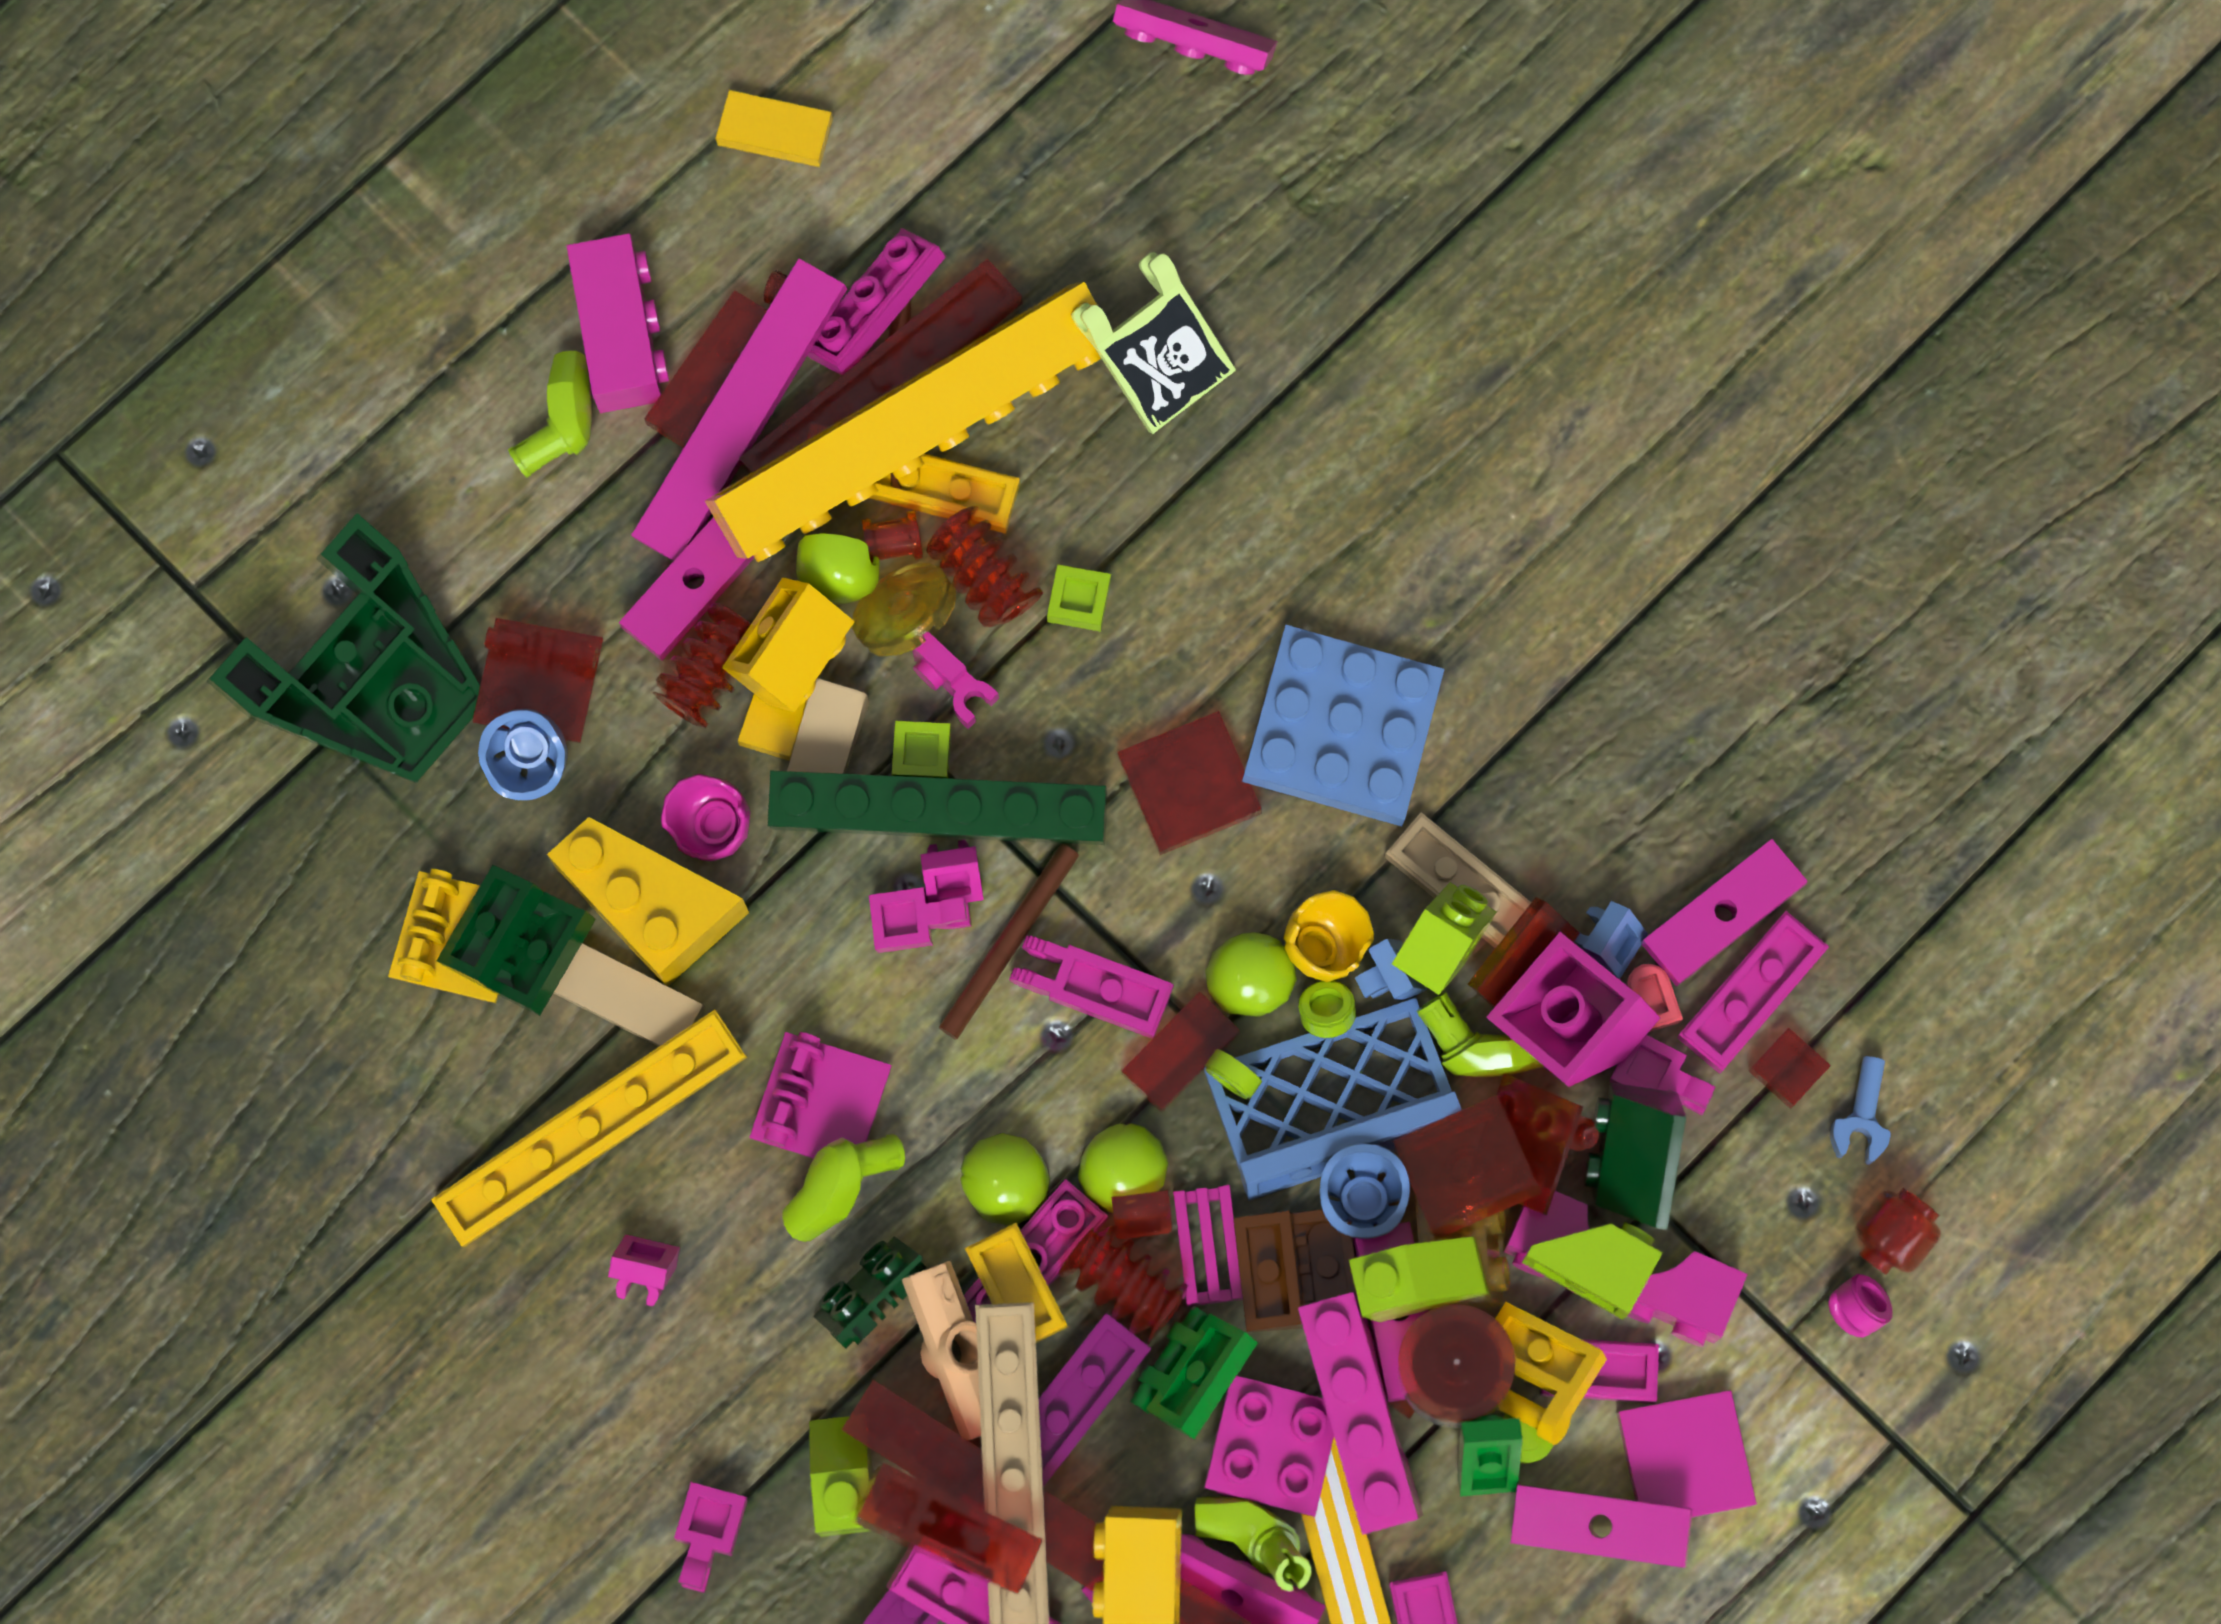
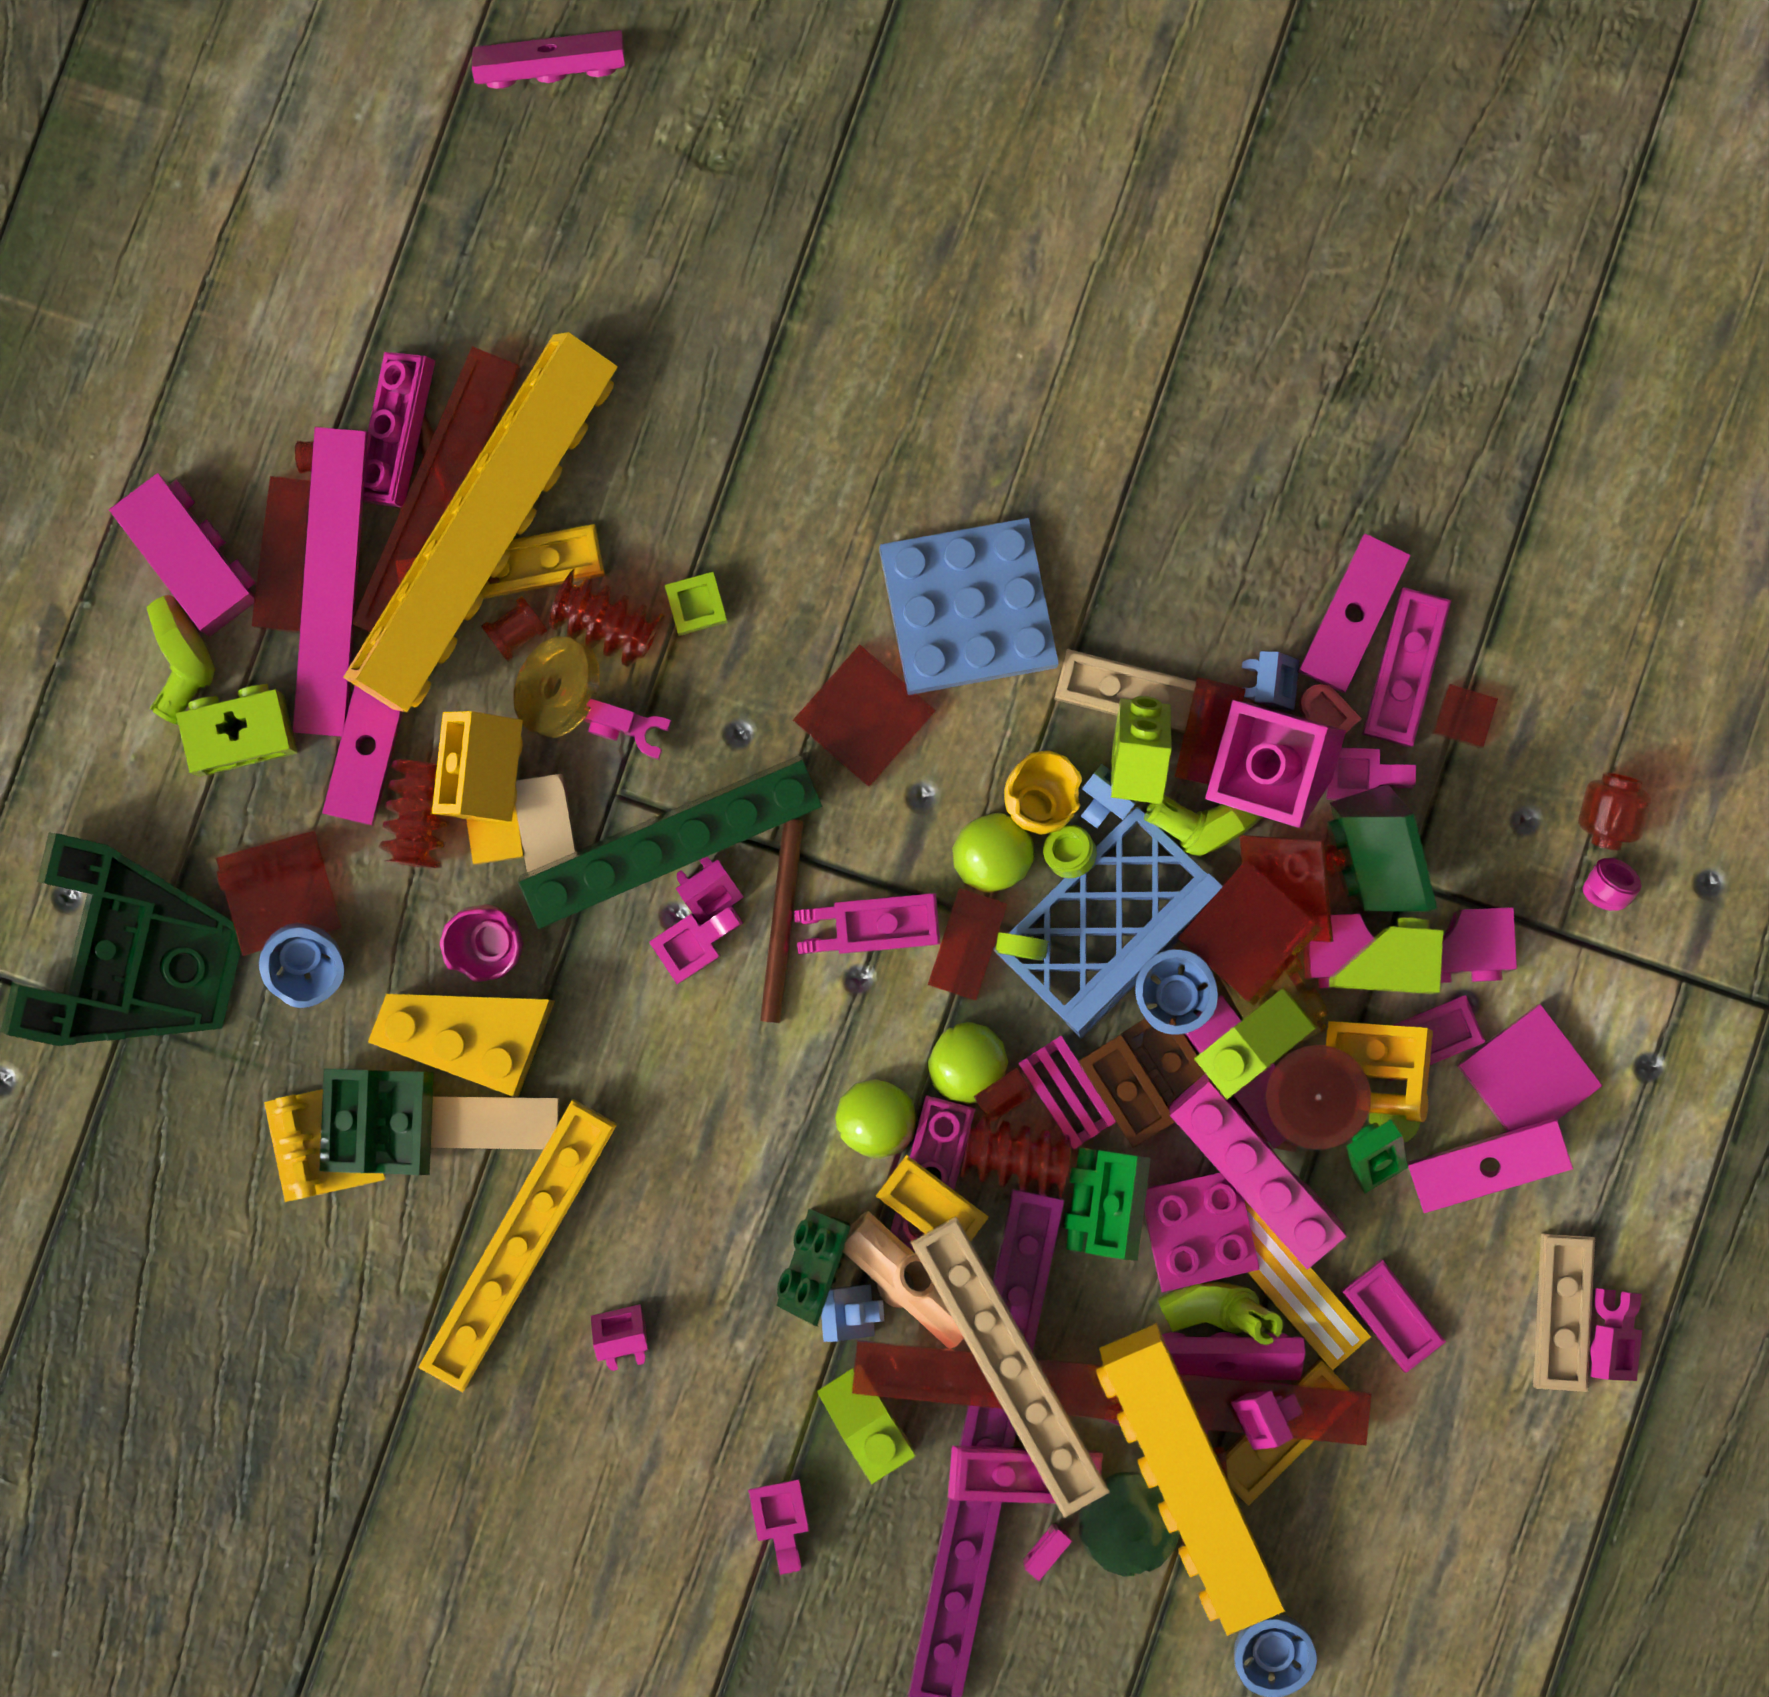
camera: 30 degrees left, 10 degrees up
yellow tile [716,90,833,167] -> none
dark pink hinge [749,1032,892,1159] -> none
lime arm [782,1134,905,1242] -> none
lime hair [796,533,880,605] -> none
clear red slope [852,1462,1043,1595] -> none
lime plate [892,721,951,778] -> none
flag [1072,252,1236,434] -> none
medium blue bar [1829,1056,1891,1165] -> none
none -> lime brick [176,684,298,777]
none -> medium blue tile [821,1285,884,1342]

